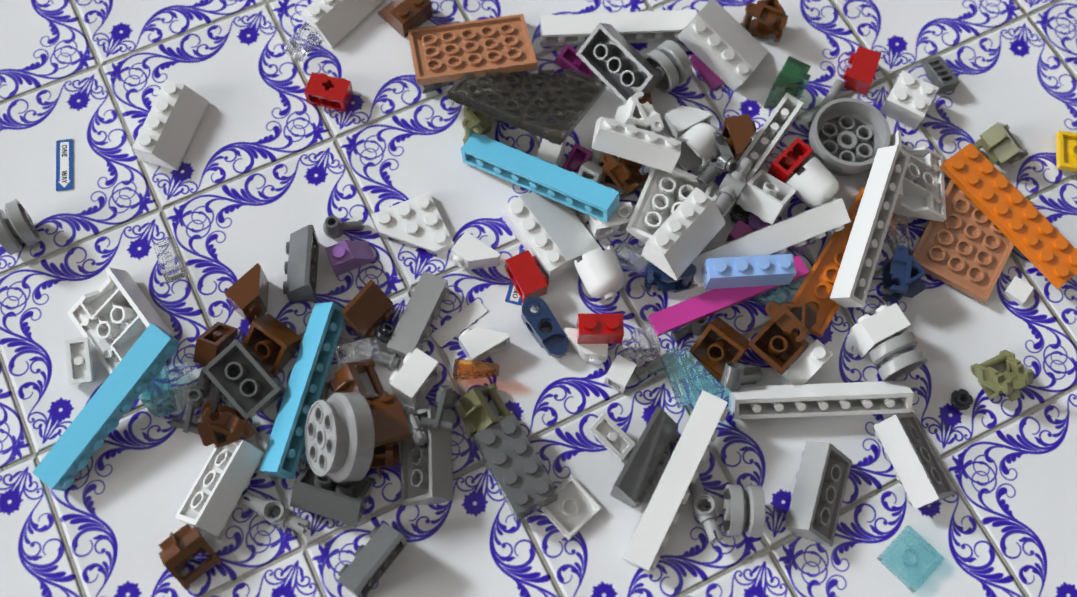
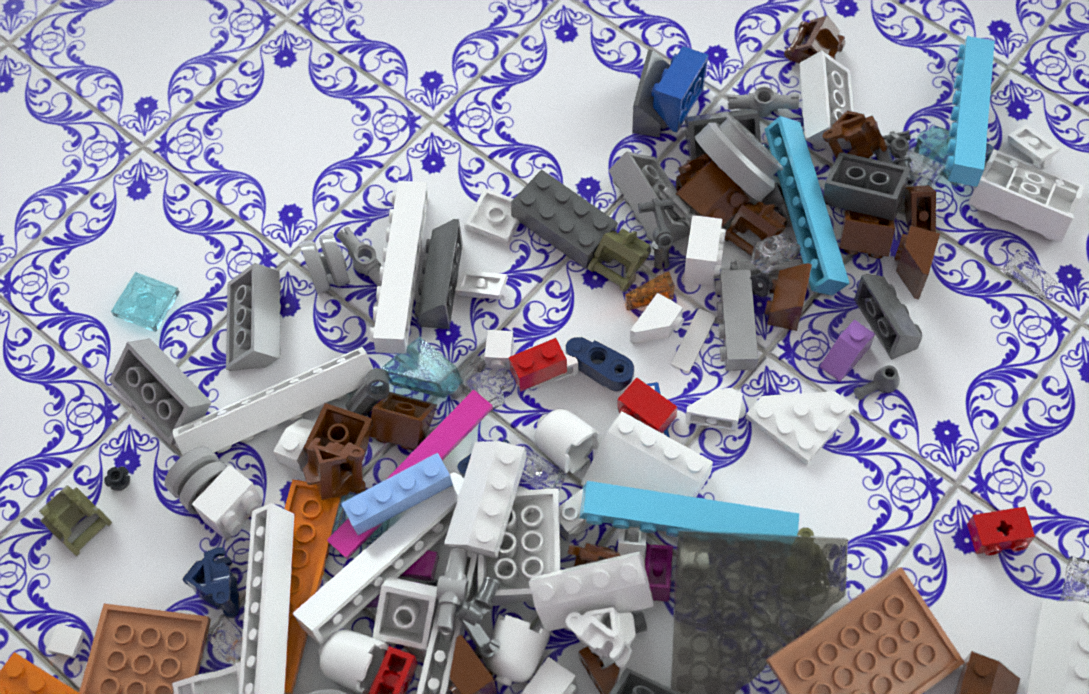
camera: 165 degrees right, 5 degrees down
none -> blue slope [651,46,709,133]

